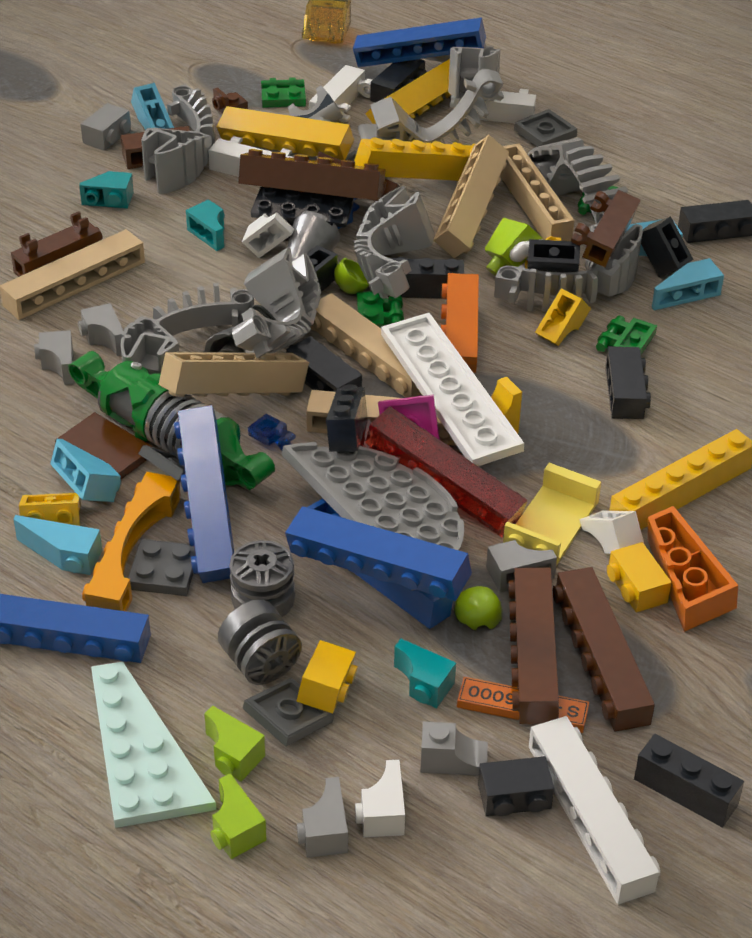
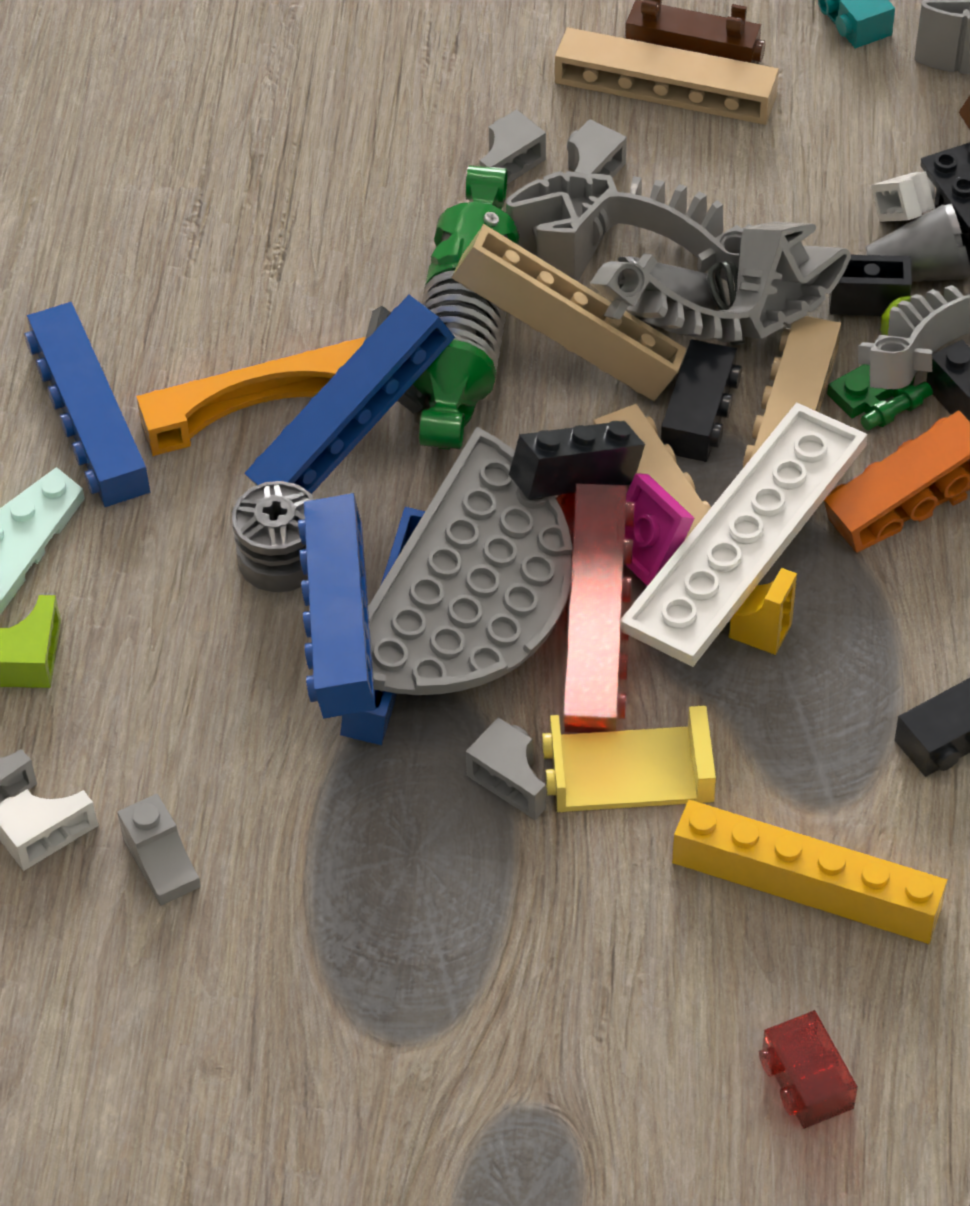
camera: 60 degrees right, 10 degrees up
medium azure slope [13,515,102,575] -> none
yellow bracket [19,493,81,526] -> none
medium azure slope [50,439,121,502] -> none
reddish brown tile [55,412,154,480] -> none
dark grey plate [128,539,196,596] -> none
teal arch [186,199,225,251] -> none
flat silver wheel [218,599,302,685] -> none
dark grey plate [243,678,335,747] -> none
clear blue plate [248,413,296,451] -> none
yellow brick [296,640,358,714] -> none
teal arch [394,638,456,709] -> none
lime hair [454,586,503,630] -> none
orange tile [457,677,589,733] -> none
black brick [478,756,554,816] -> none
reddish brown brick [509,568,559,724] -> none
white brick [529,716,660,905] -> none
reddish brown brick [552,567,655,732] -> none
white arch [579,511,645,554] -> none
yellow brick [607,542,672,613] -> none
black brick [634,734,744,828] -> none
orange wedge [647,506,738,632] -> none

